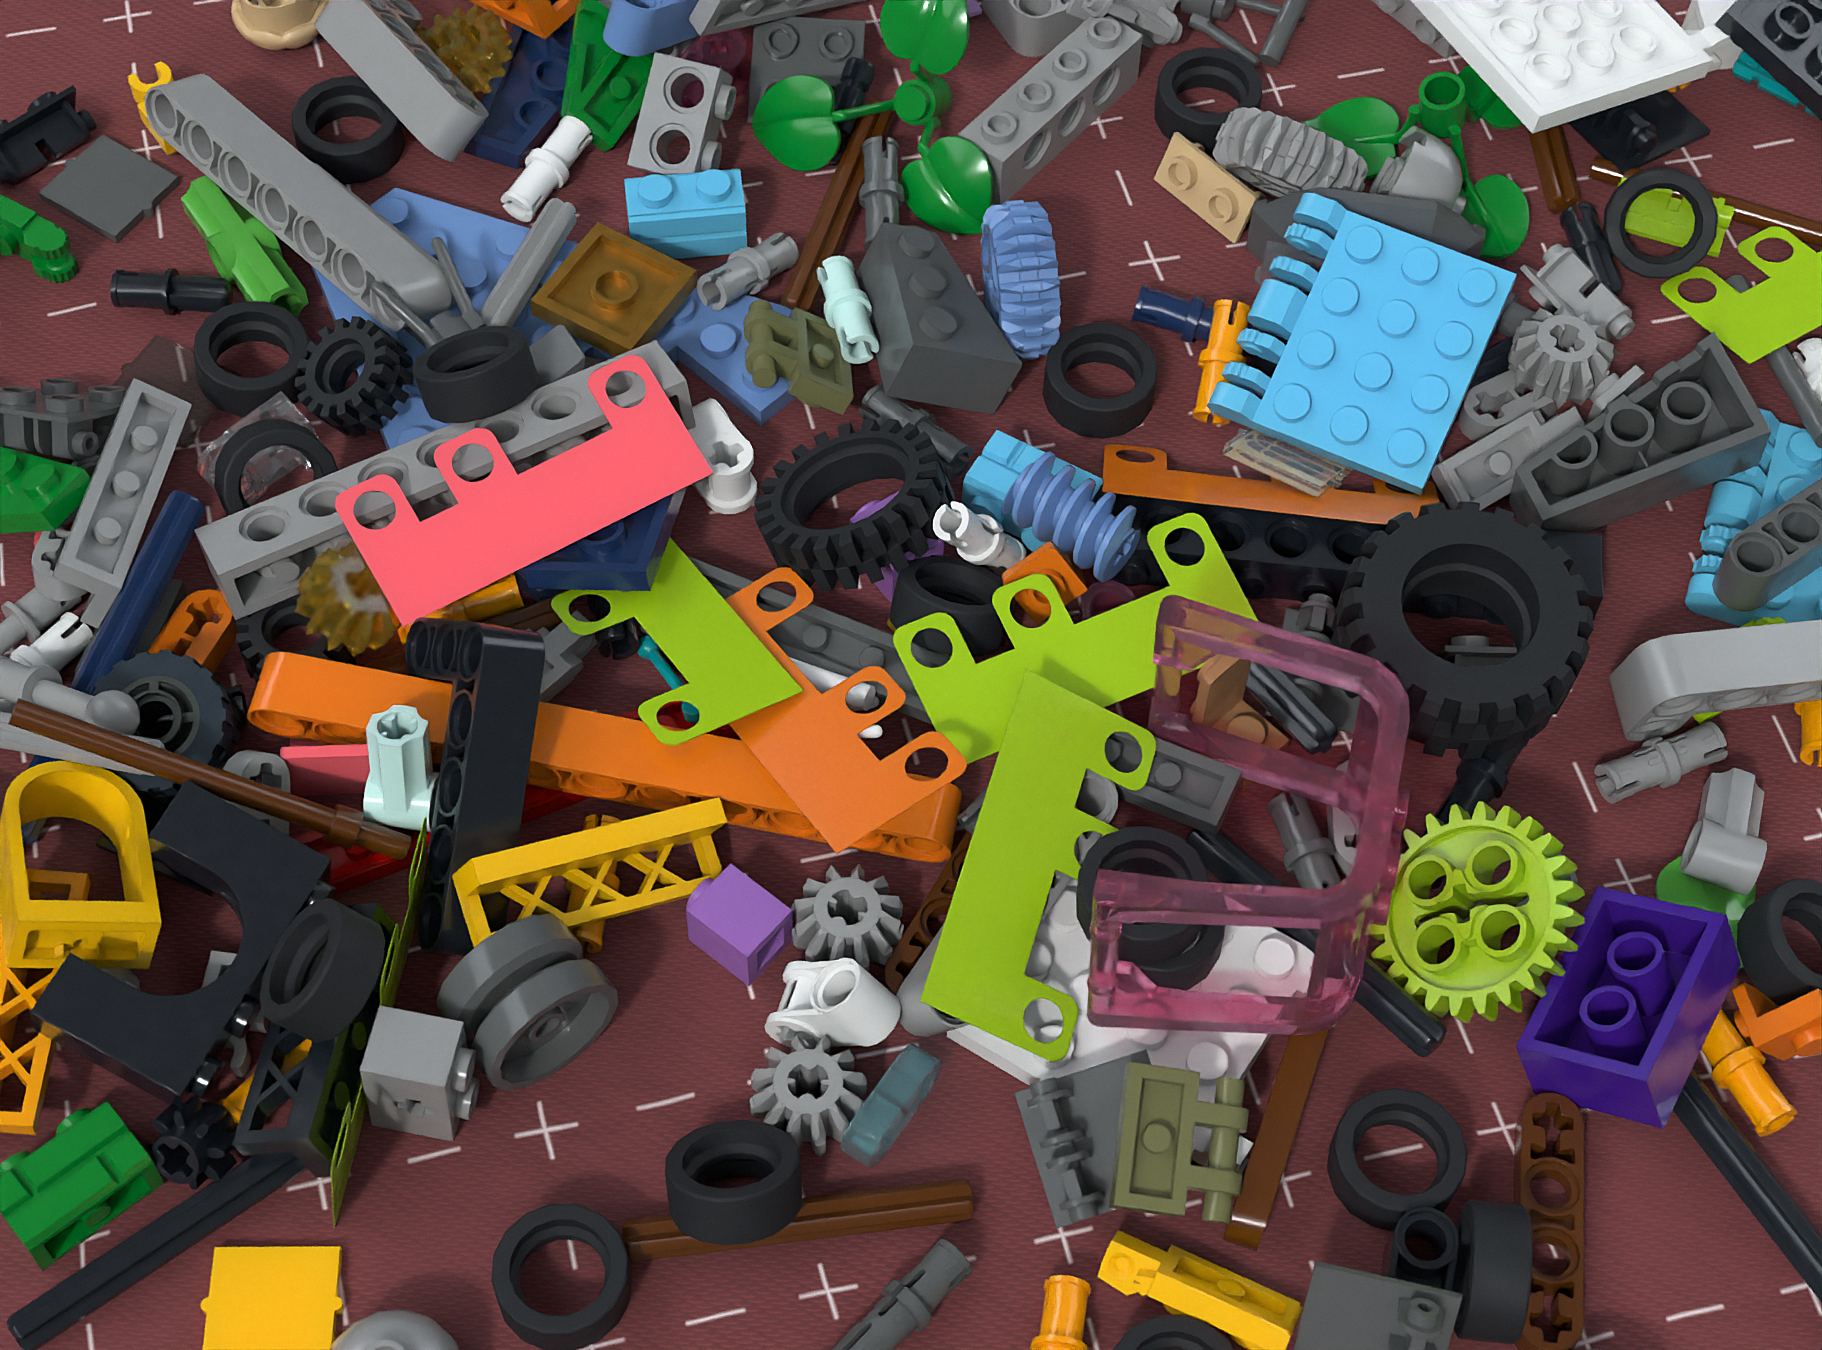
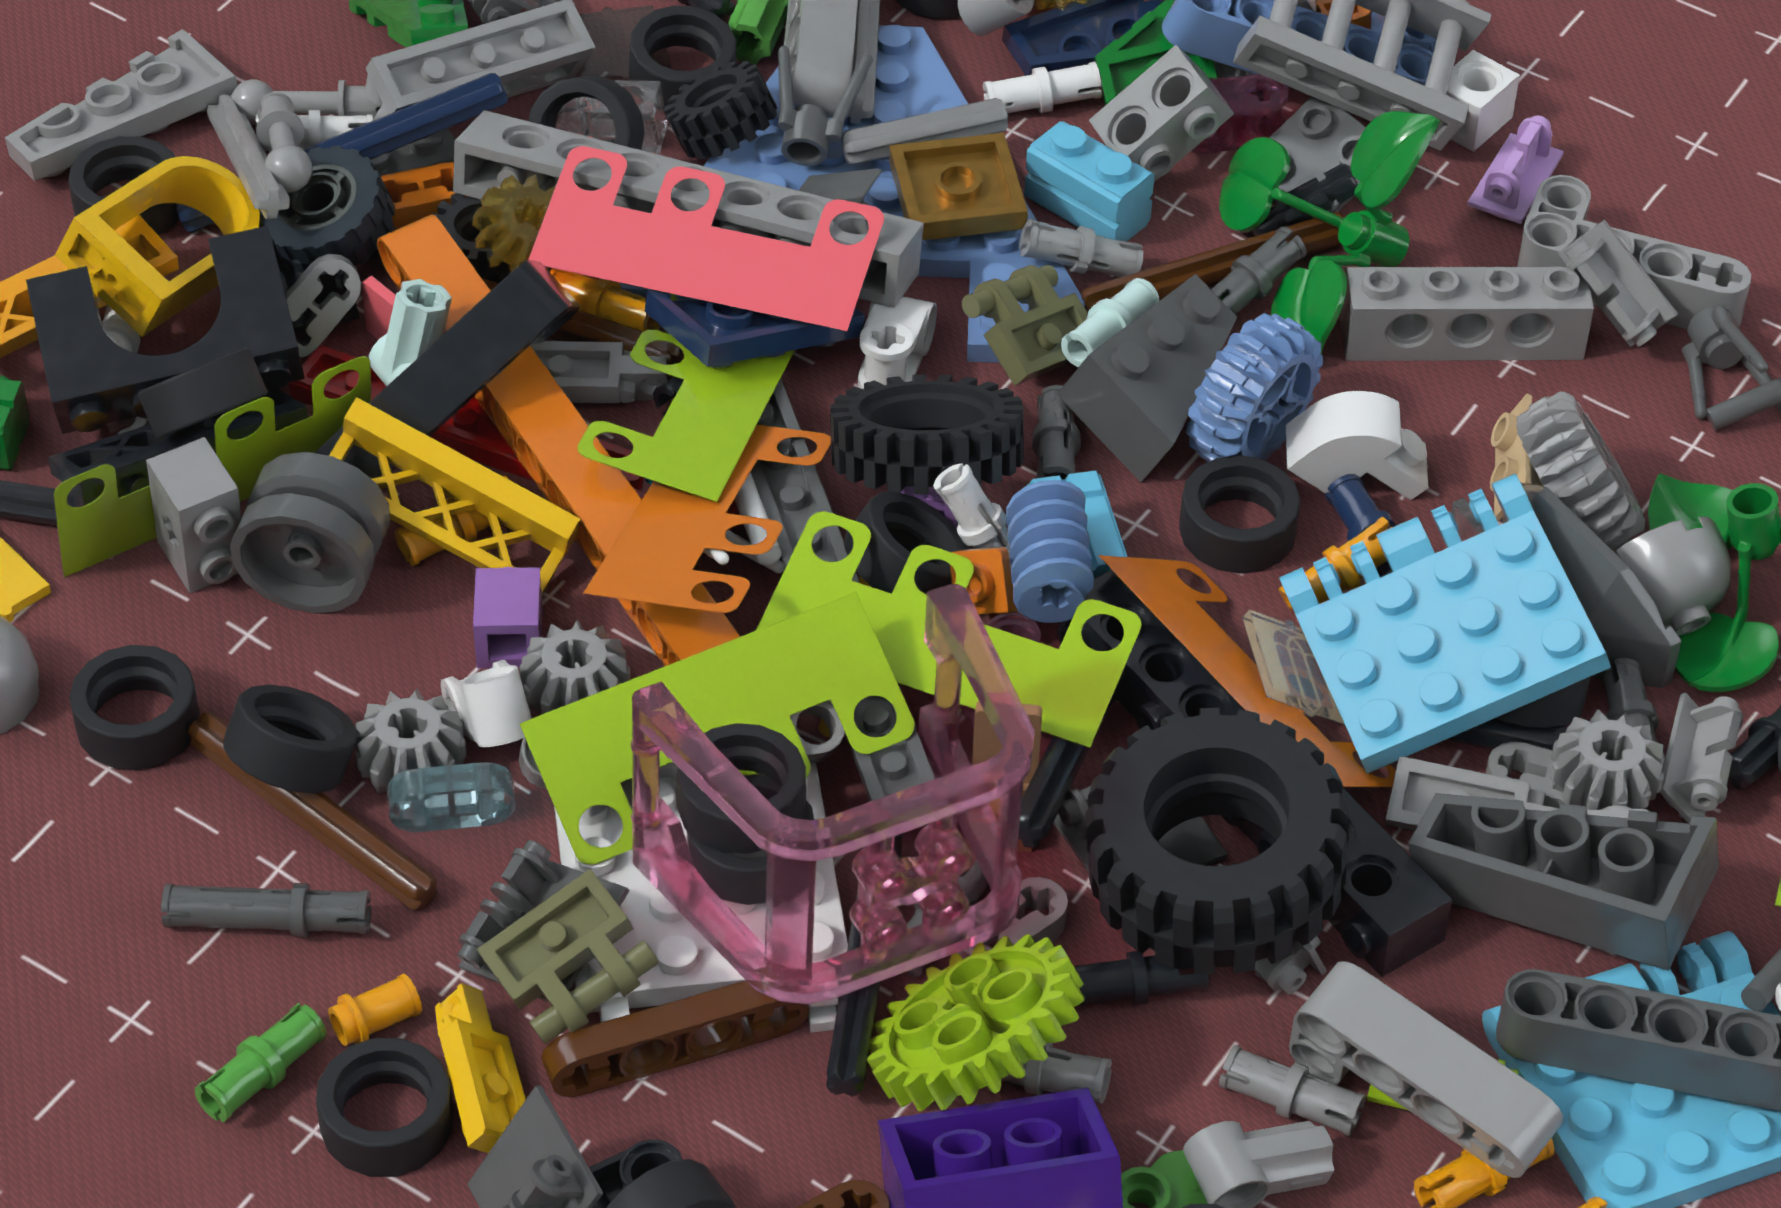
camera: 50 degrees right, 10 degrees down
reddish brown bar [8,698,411,861] -> none
black gear [147,1095,237,1190] -> none
black tyre [412,326,539,423] -> none
black tyre [1154,47,1262,154] -> none
black tyre [1327,1088,1468,1231] -> none
none -> white brick [1286,391,1429,500]

